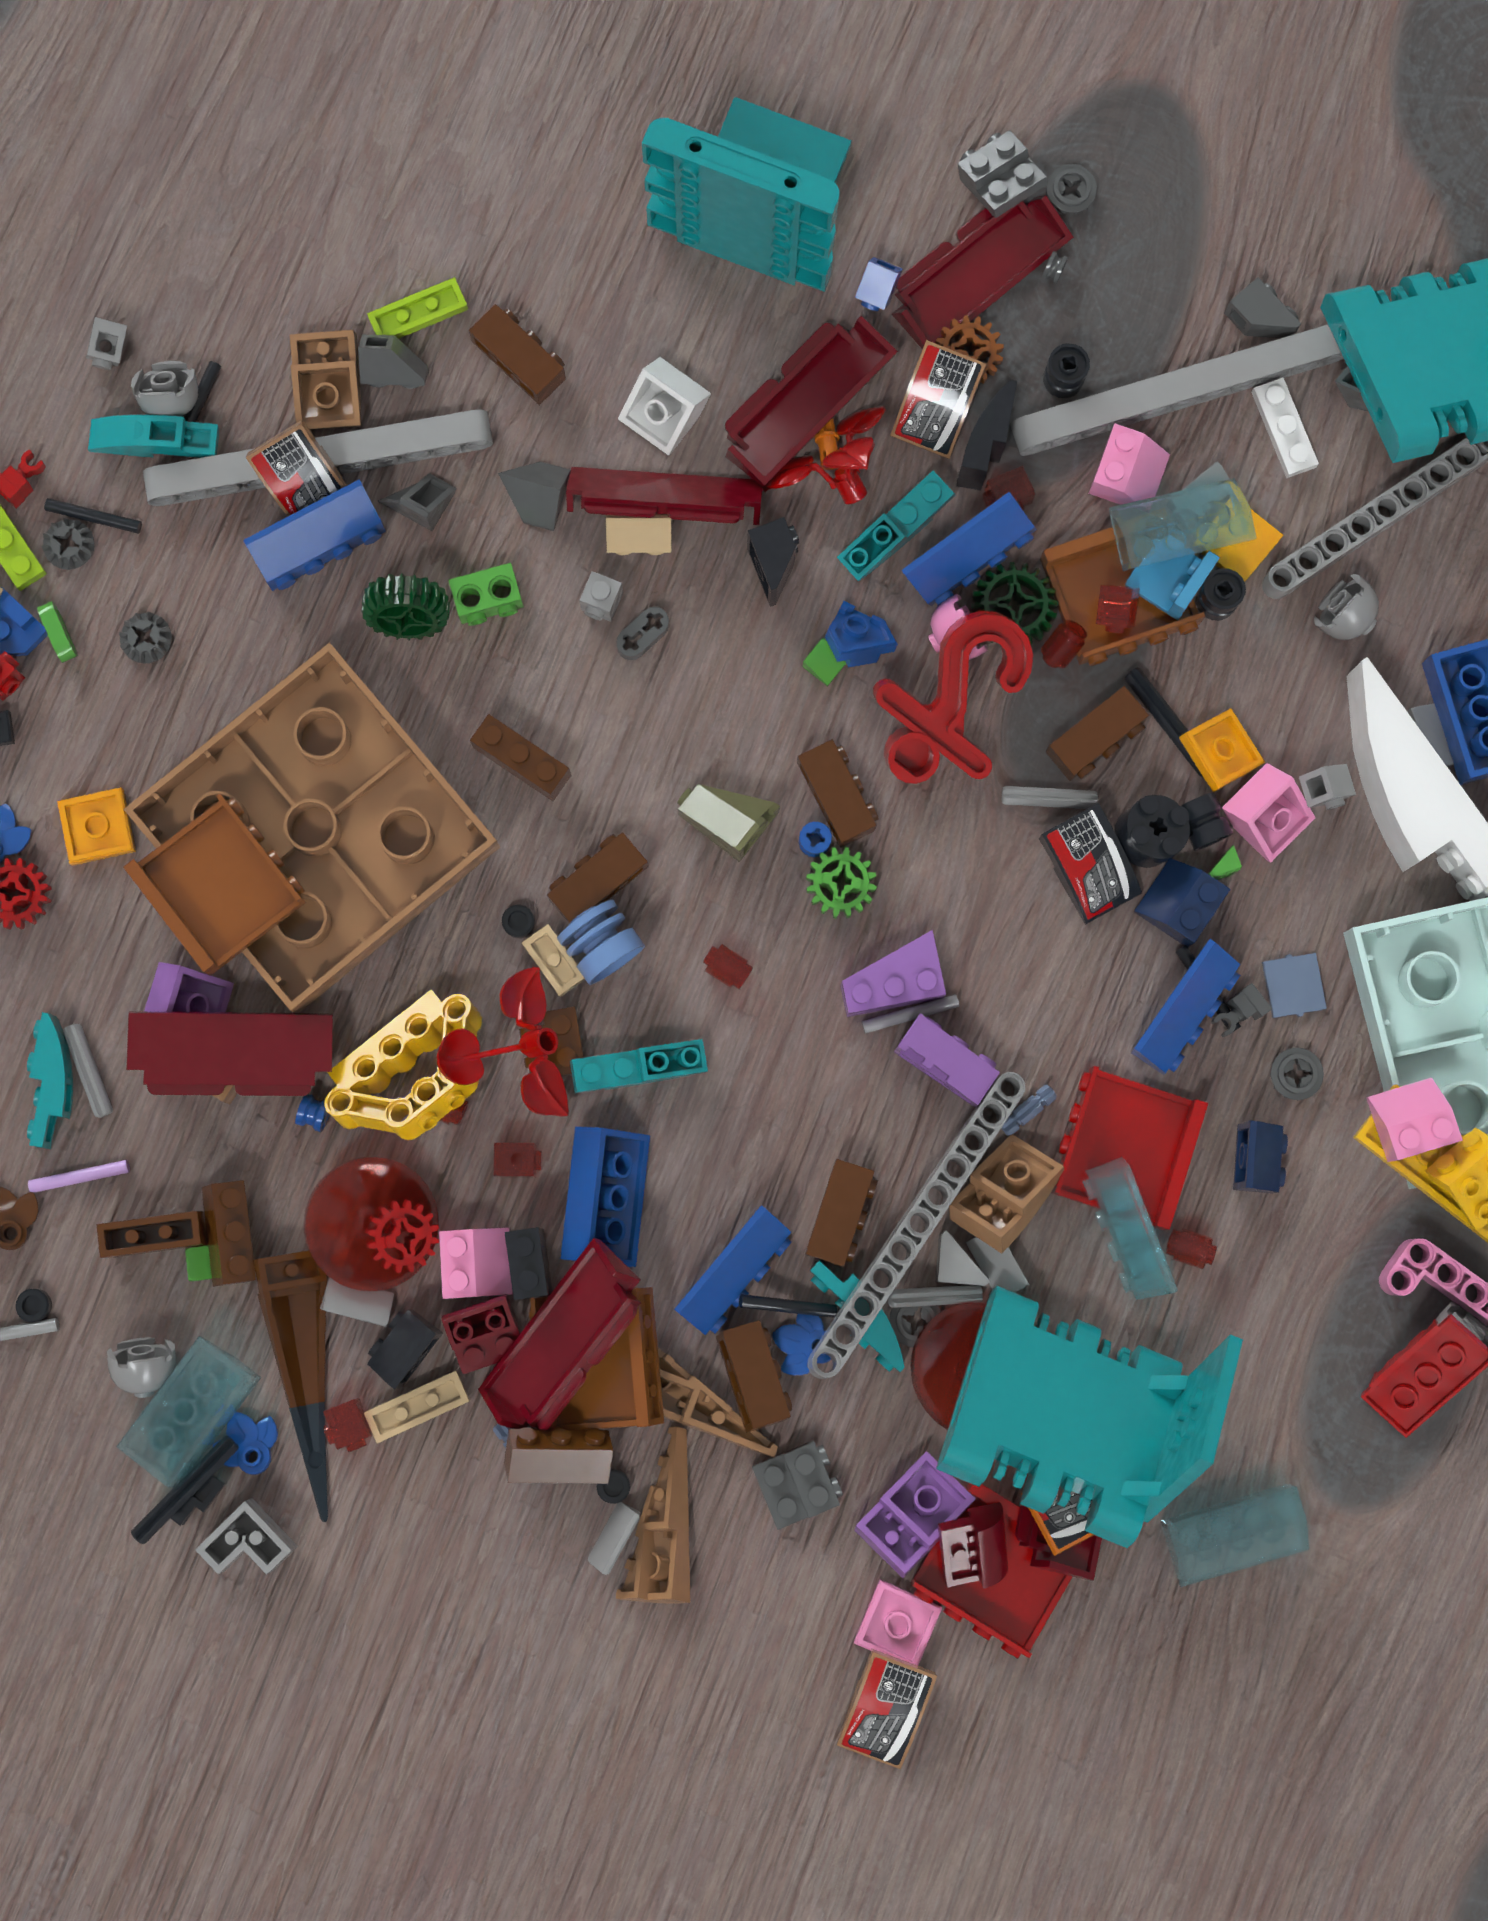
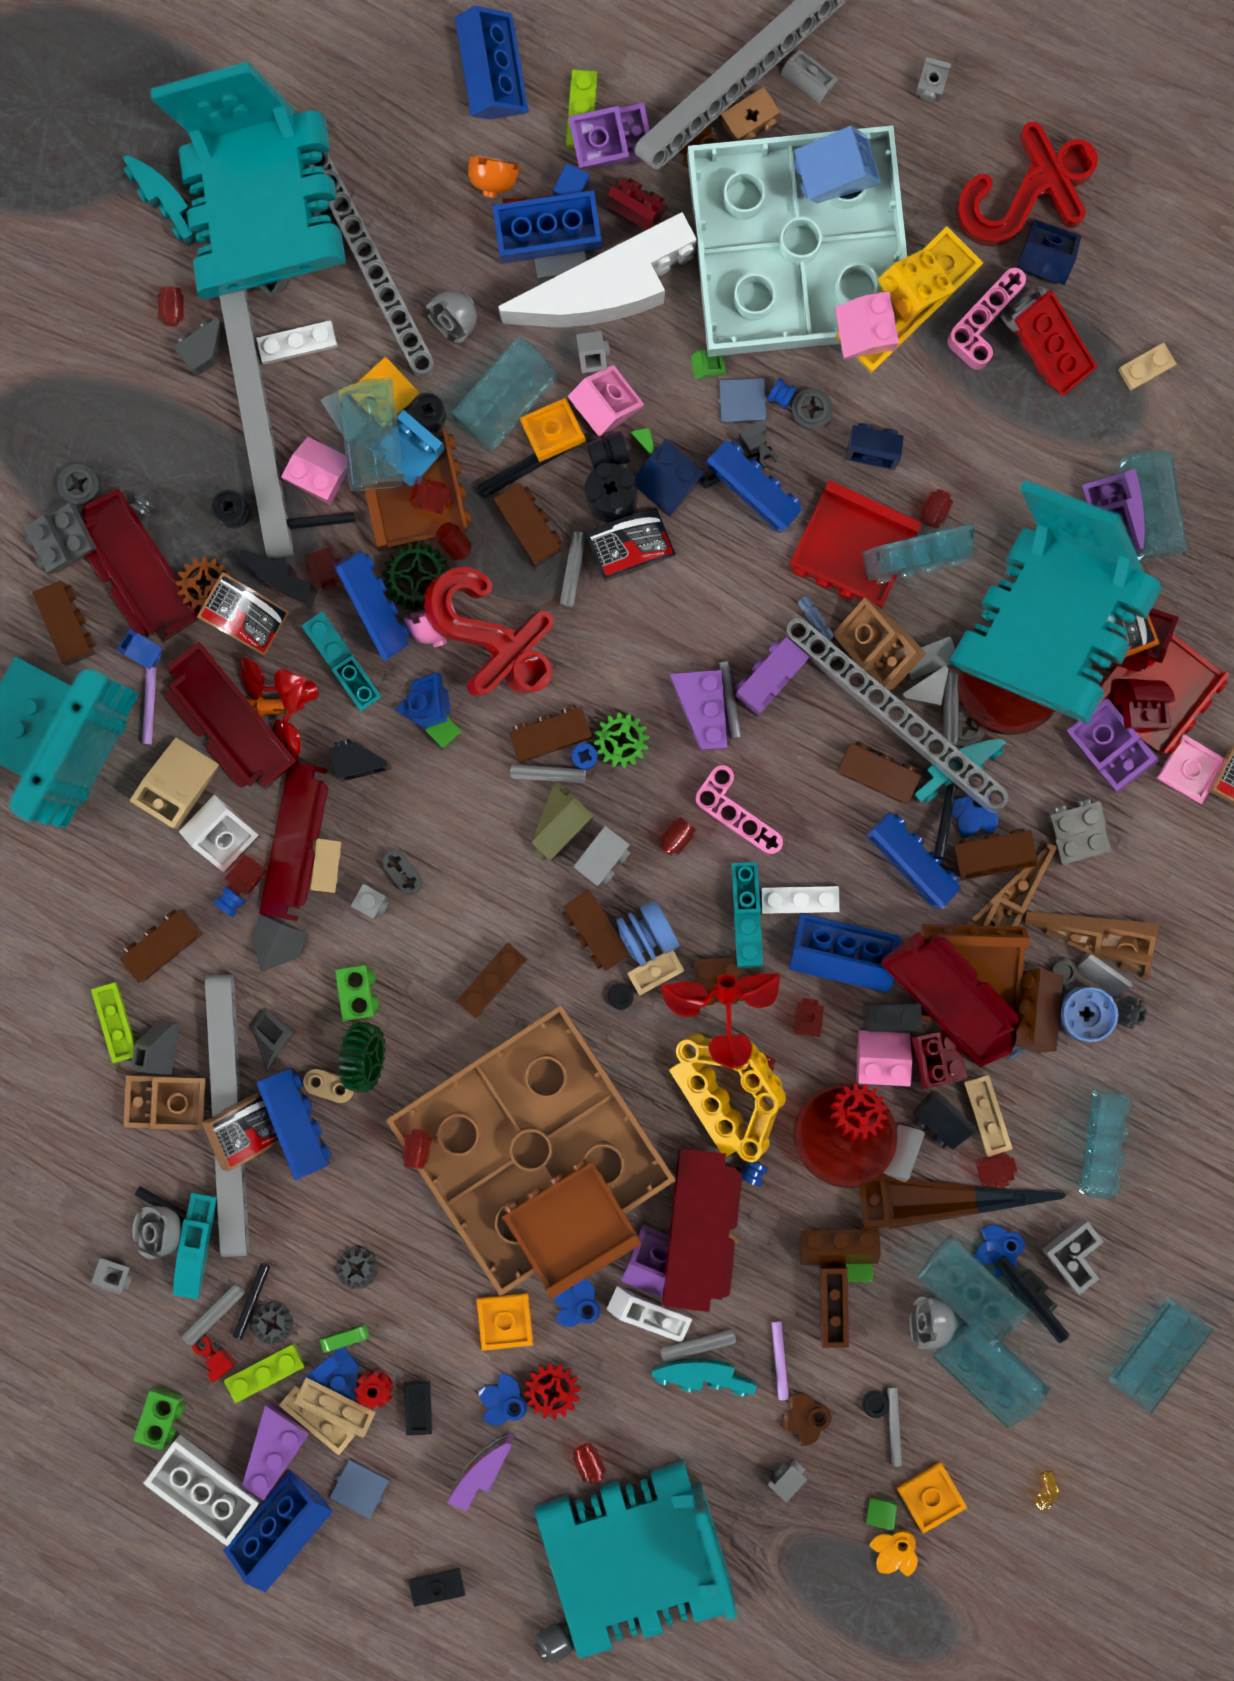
camera: 80 degrees left, 5 degrees up
none -> reddish brown brick [32,580,96,666]
none -> teal slope [123,155,196,246]
none -> tan slope [130,737,220,830]
none -> lavender bar [142,667,157,745]
none -> clear red brick [158,286,184,326]
none -> light grey axle [182,1284,245,1346]
none -> blue wheel [213,886,246,918]
none -> clear red brick [225,854,267,895]
none -> black bar [286,512,355,529]
none -> tan plate [303,1069,354,1103]
none -> clear red brick [402,1129,432,1169]
none -> clear light blue slope [452,336,558,452]
none -> light grey axle [510,764,586,784]
none -> blue plate [554,1278,600,1327]
none -> light grey brick [573,826,631,887]
none -> white slope [606,1286,692,1343]
none -> bright green slope [691,350,726,380]
none -> bright pink beam [695,765,783,855]
none -> white plate [761,886,840,914]
none -> blue wheel [767,377,798,410]
none -> clear light blue slope [932,1316,1050,1428]
none -> medium blue wheel [1059,987,1118,1042]
none -> clear light blue slope [1079,1089,1131,1199]
none -> medium lavender slope [1082,469,1145,551]
none -> clear light blue slope [1108,1297,1213,1413]
none -> dark grey gear [1116,995,1147,1029]
none -> tan plate [1118,343,1177,391]

